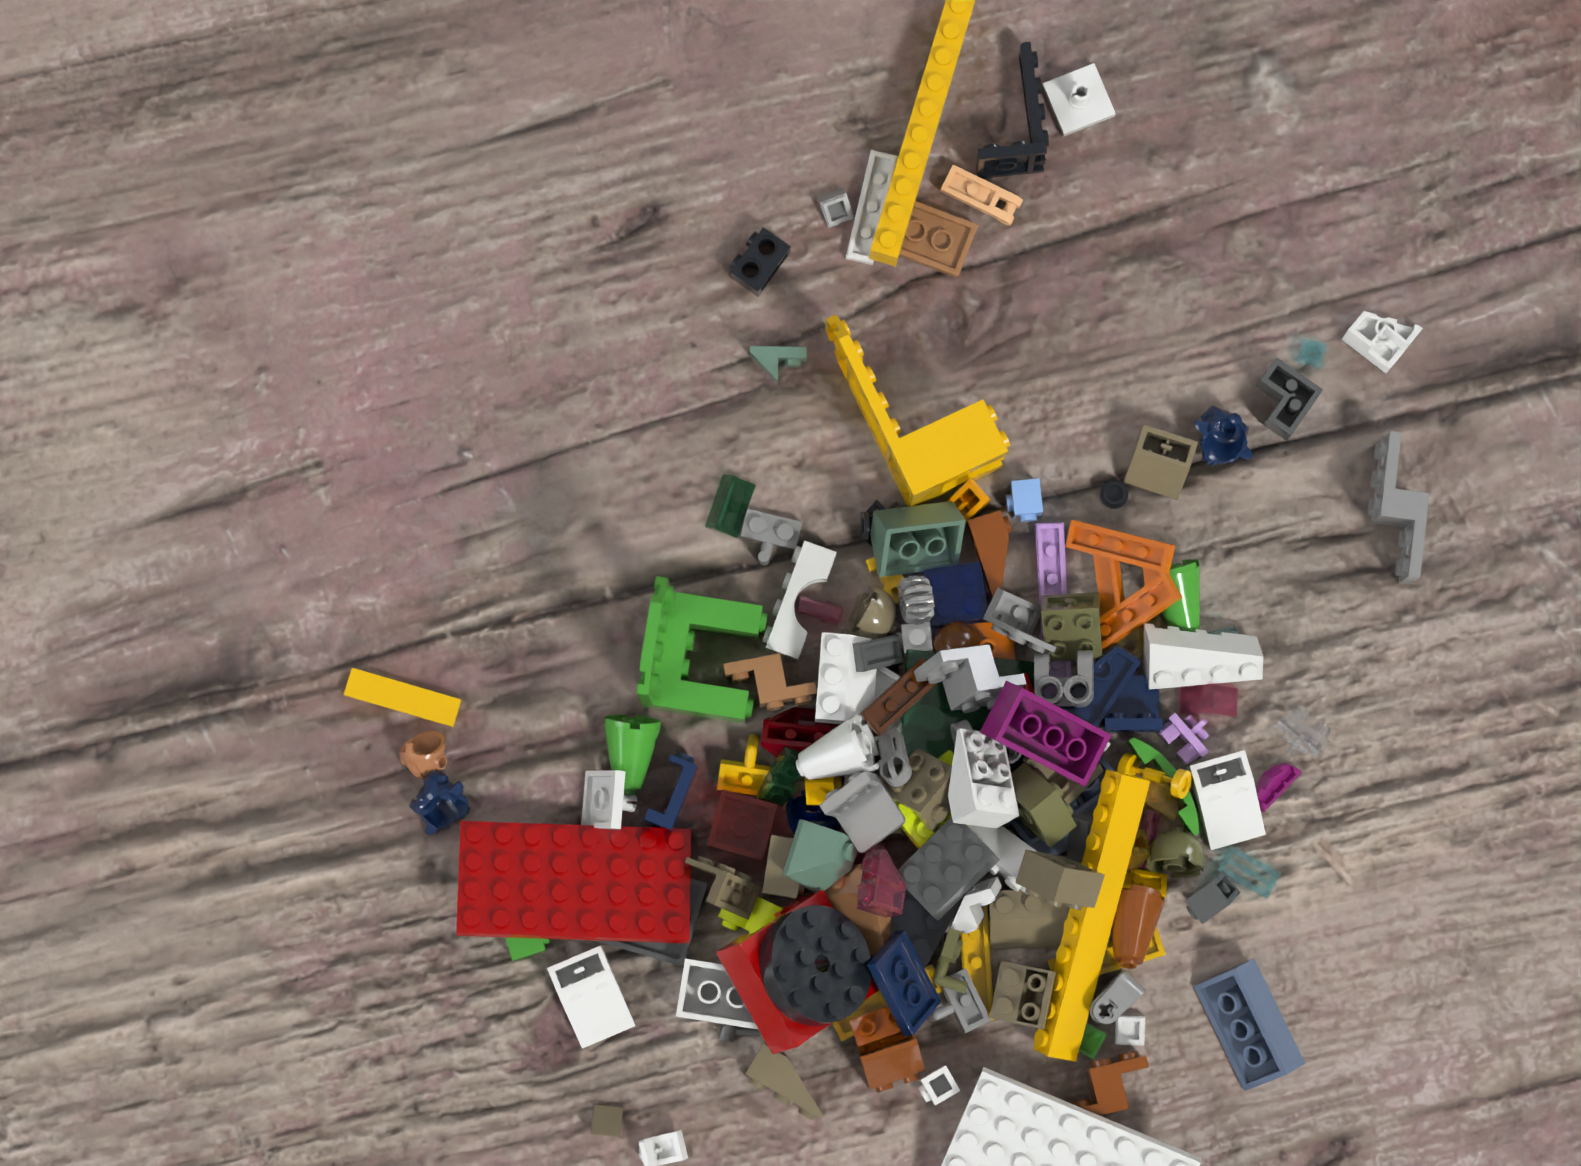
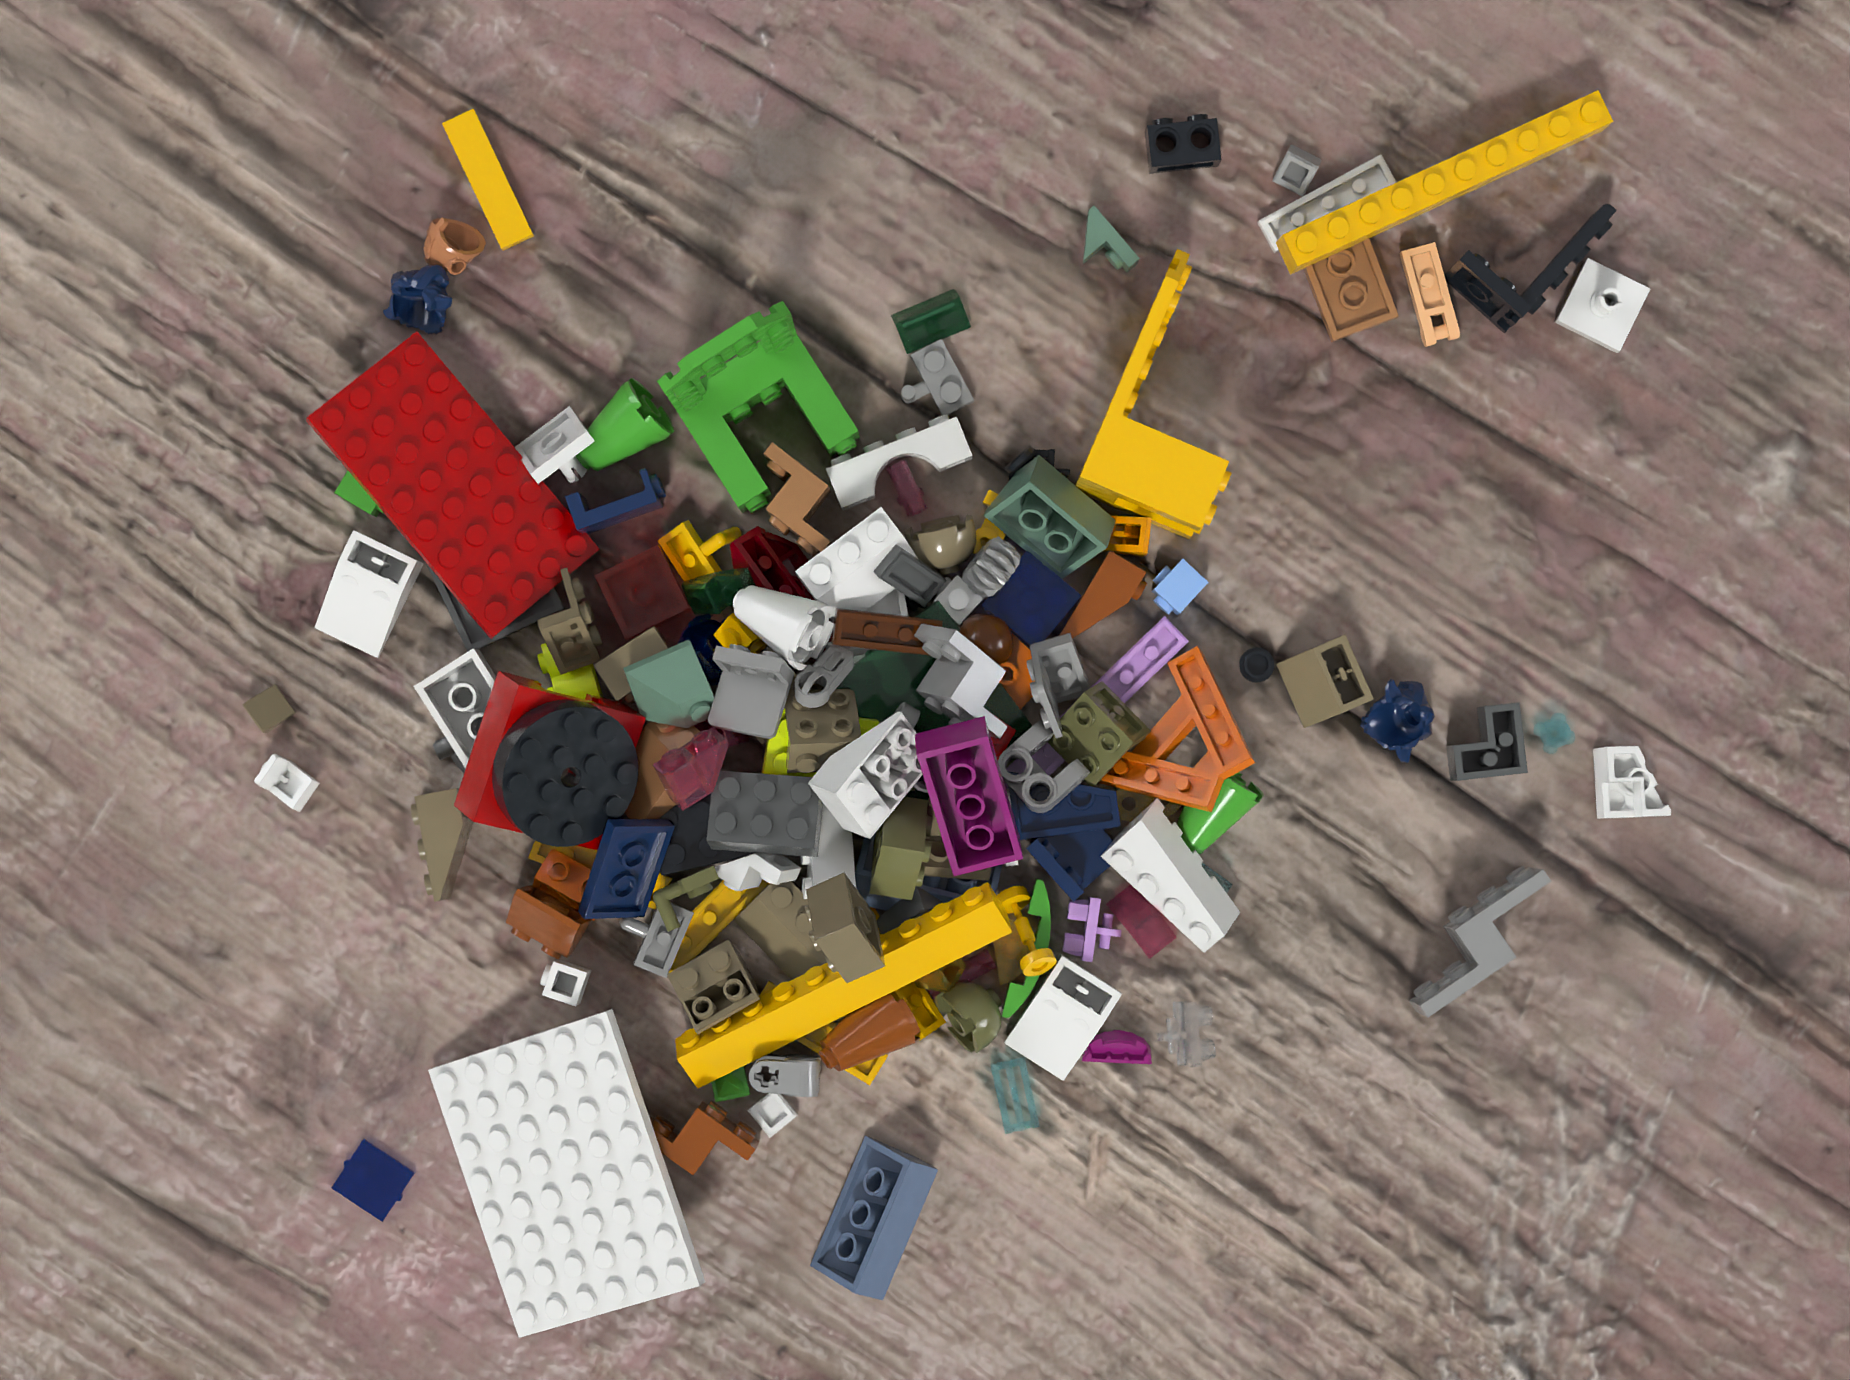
camera: 50 degrees right, 5 degrees up
dark grey brick [1185,870,1241,924] -> none

